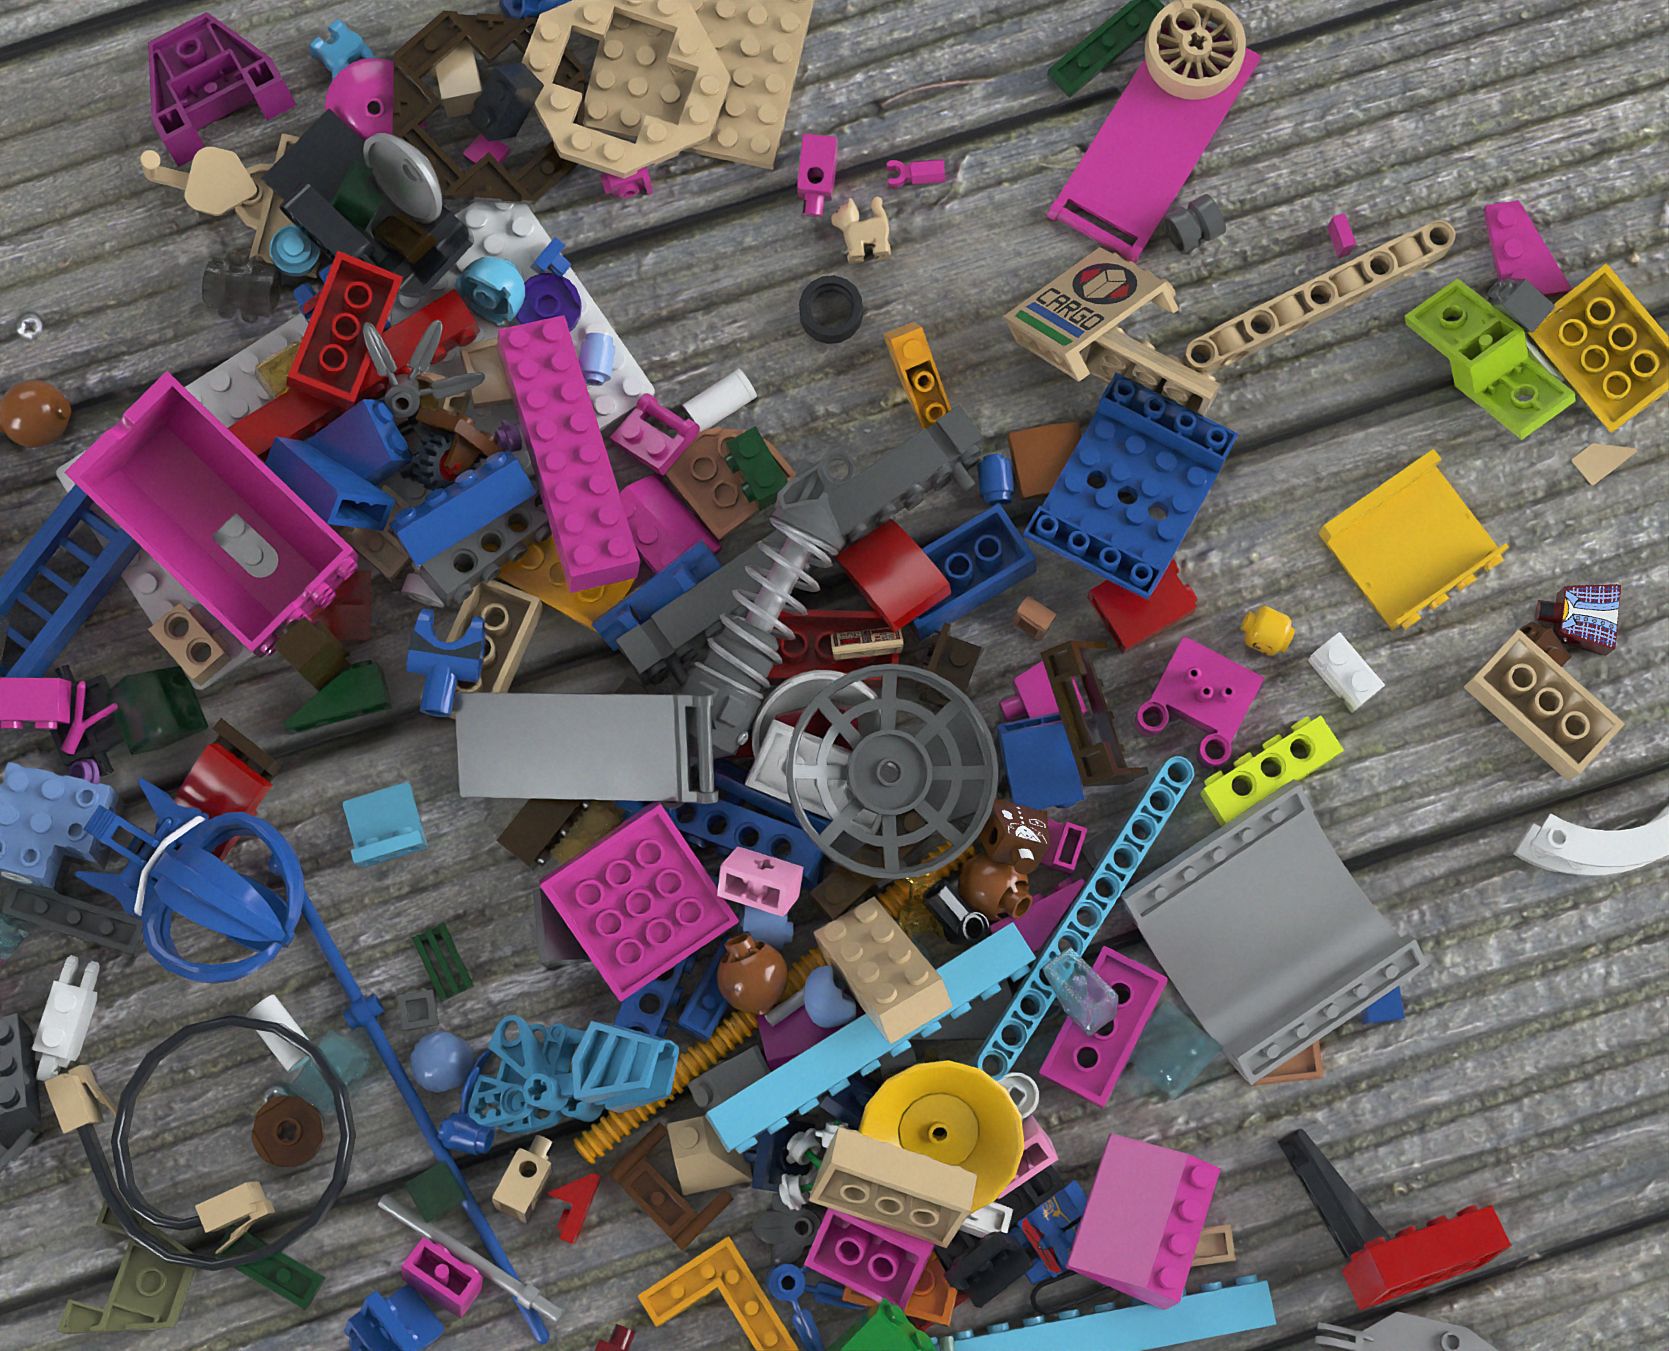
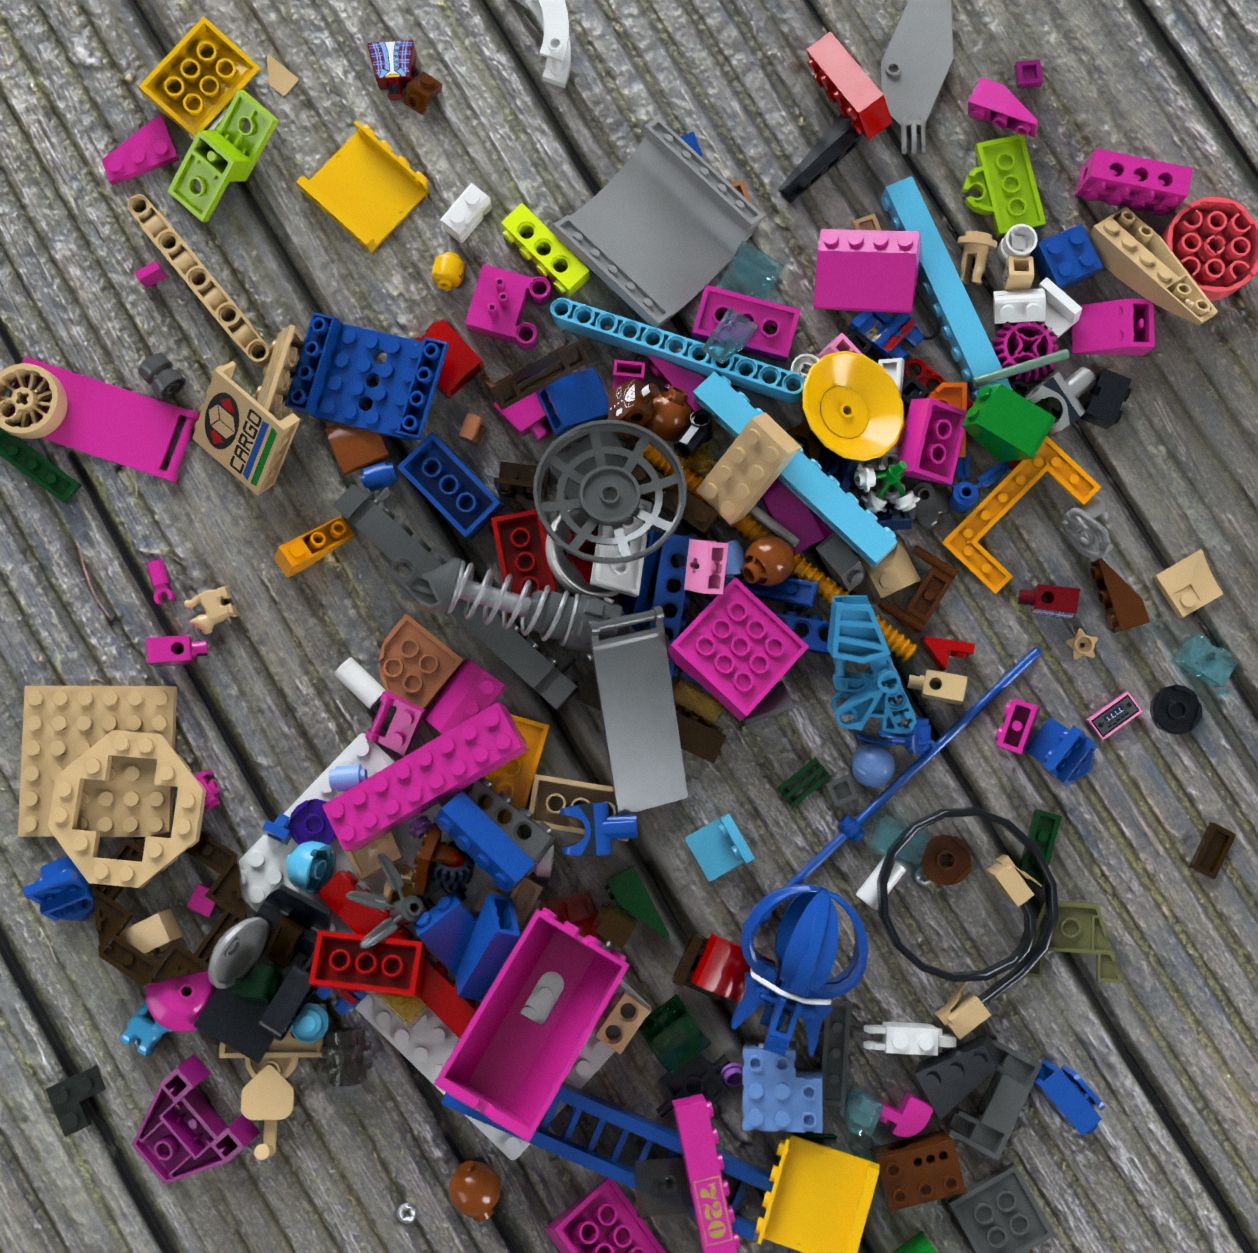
camera: 105 degrees left, 5 degrees up
dark pink plant [61,681,118,755] -> none
light grey bar [378,1194,563,1322] -> none
clear green piece [404,1160,469,1223] -> none
black brick [468,63,544,141] -> none
blue hinge [592,538,723,651] -> none
dark green brick [723,426,788,511] -> none
black tyre [799,275,863,344] -> none
medium blue hair [803,966,857,1028] -> none
tan slope [809,1127,977,1248] -> none
tan slope [831,627,903,660] -> none
red slope [835,519,951,633] -> none
black bracket [943,1231,1033,1308] -> none
tan slope [1464,629,1625,781] -> none
dark grey brick [1487,279,1556,333] -> none

